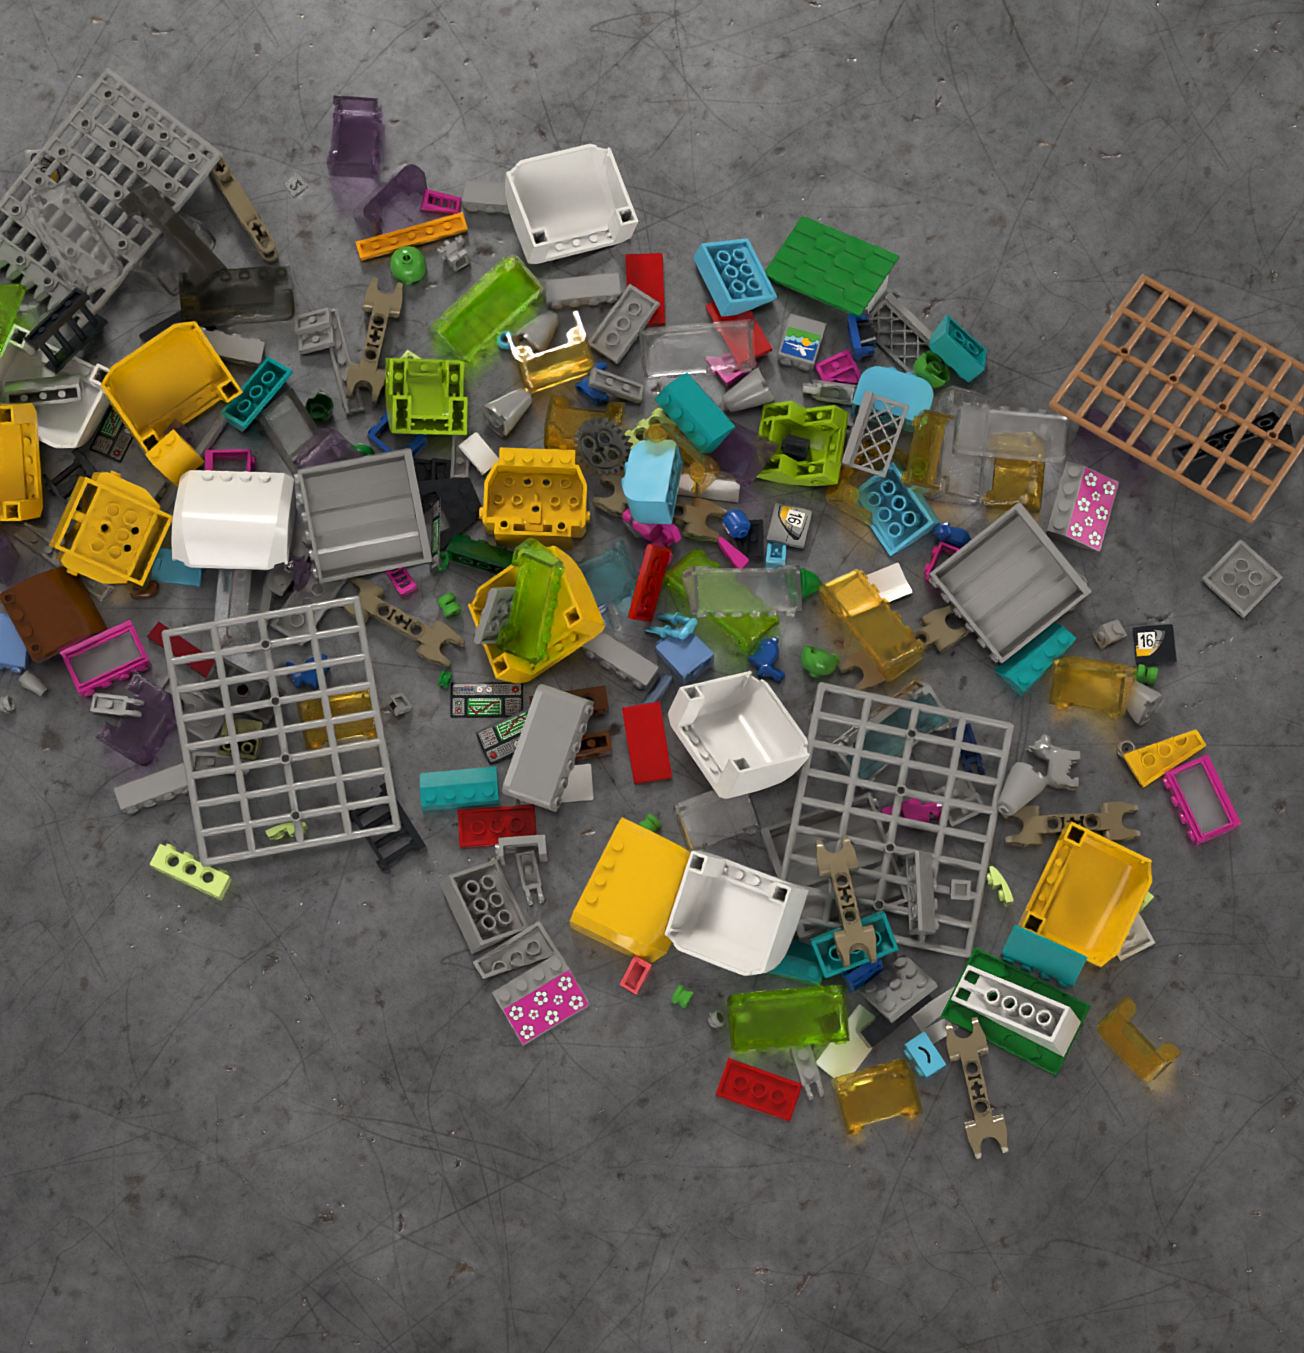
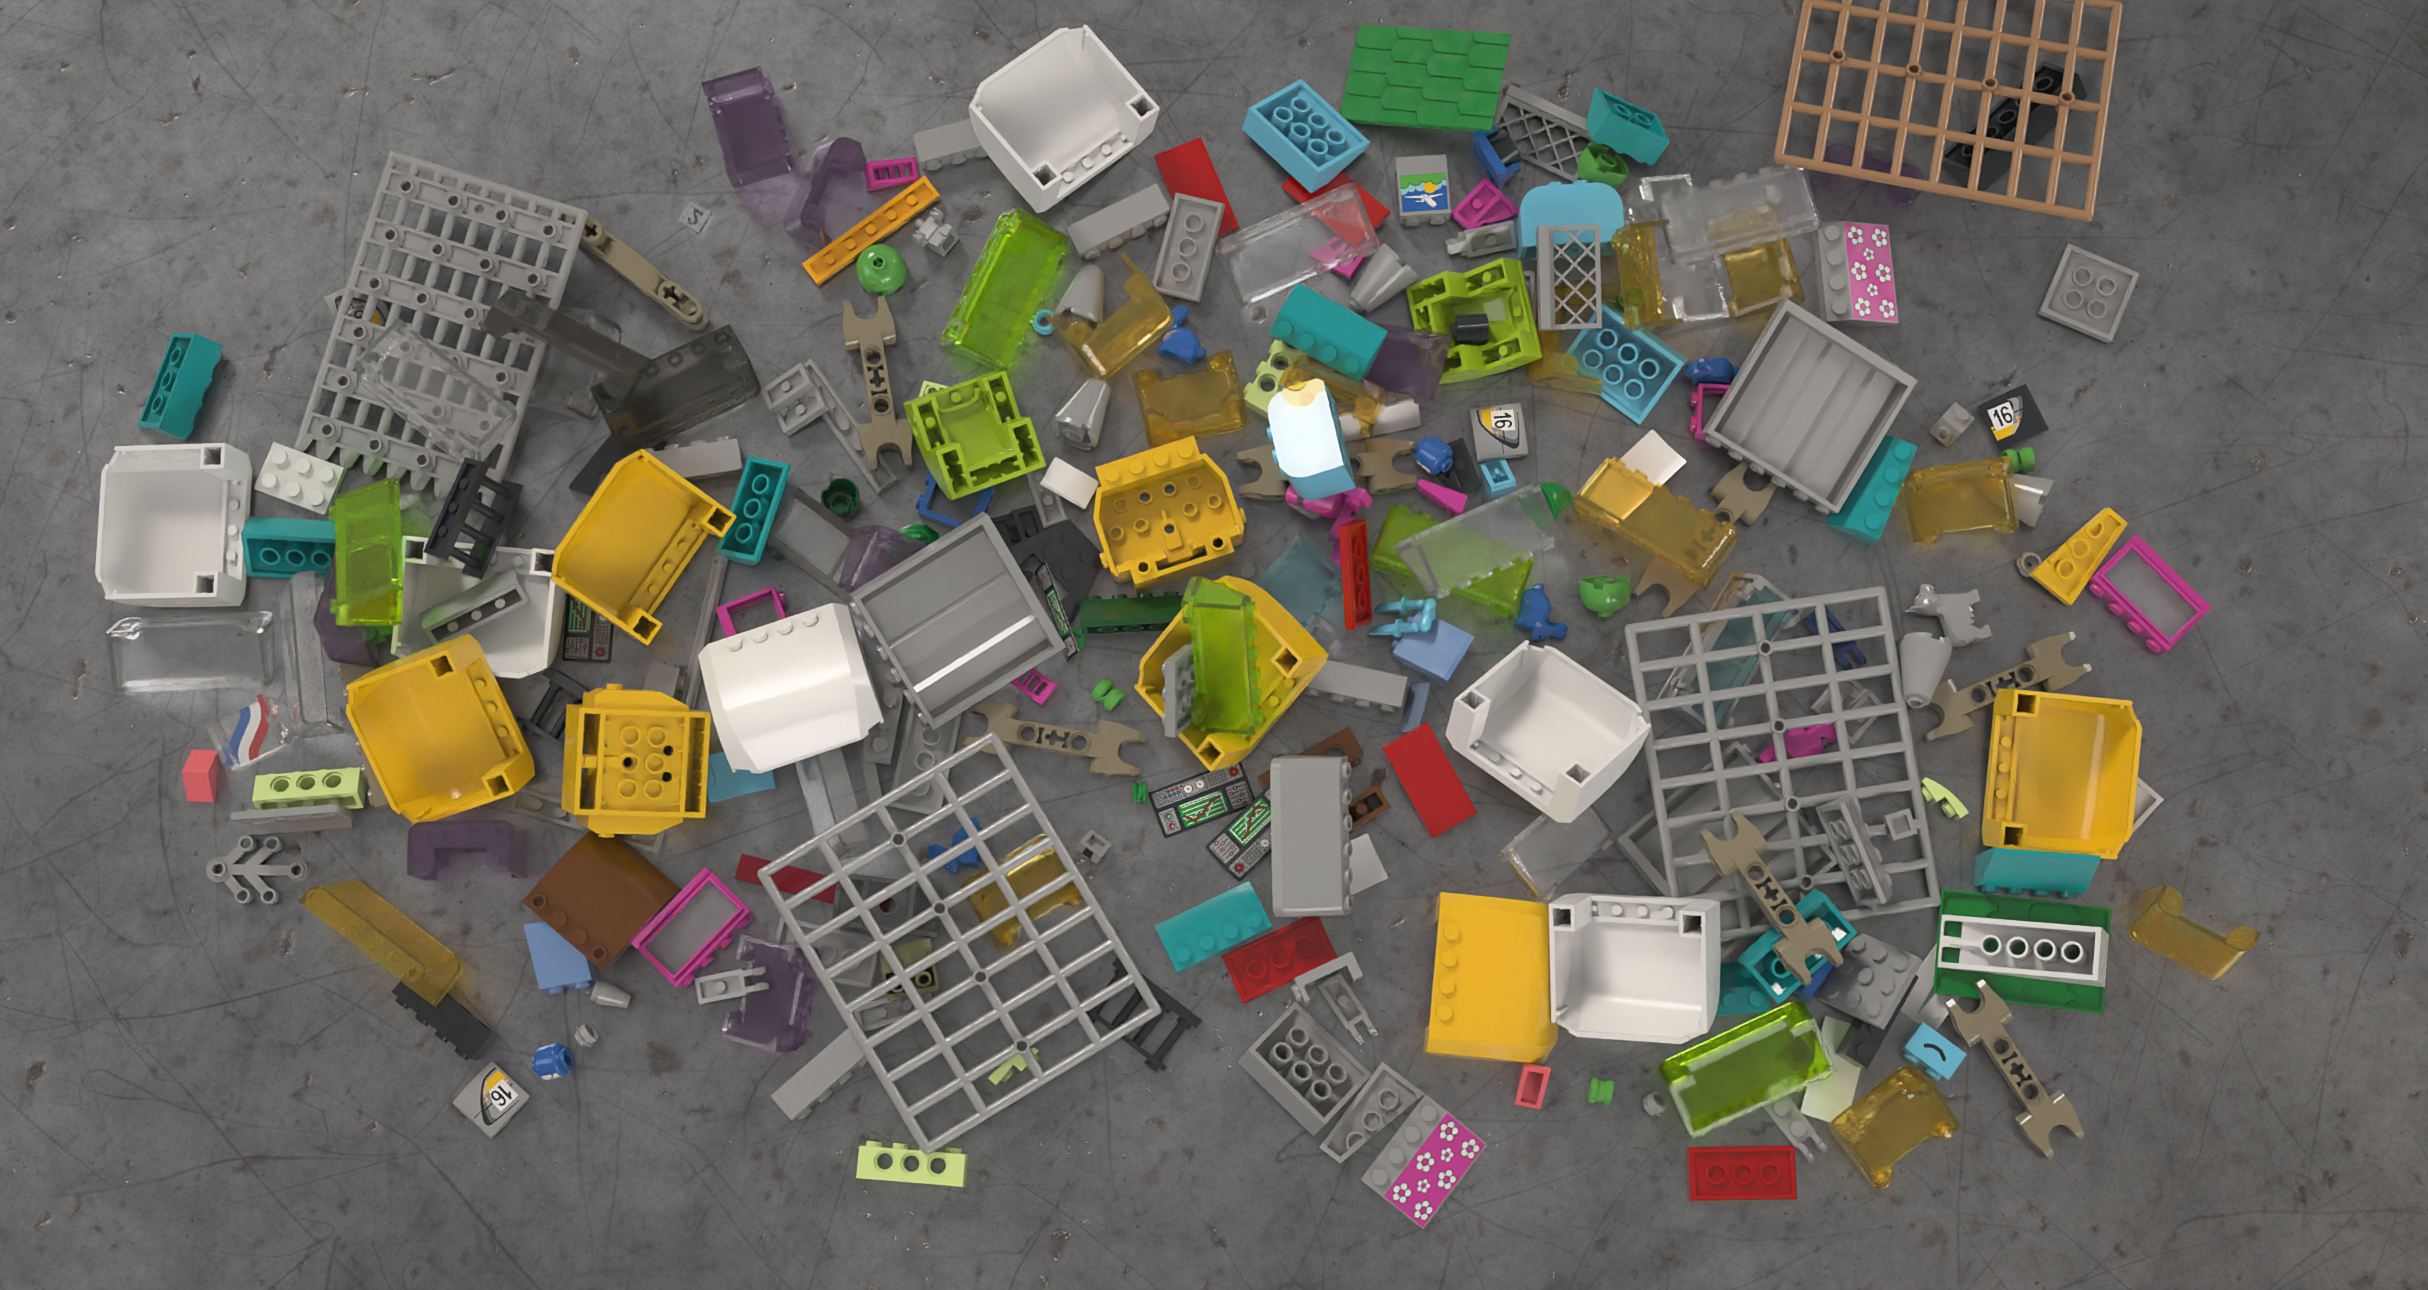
camera: 20 degrees left, 5 degrees up
reddish brown arm [130,581,159,599] -> none
yellow brick [145,429,205,487] -> none
bracket [163,418,194,445] -> none
clear purple bracket [286,558,312,592] -> none
dark grey gear [573,416,633,476] -> none
light grey tile [588,367,644,404] -> none
bright green wheel [638,813,662,832] -> none

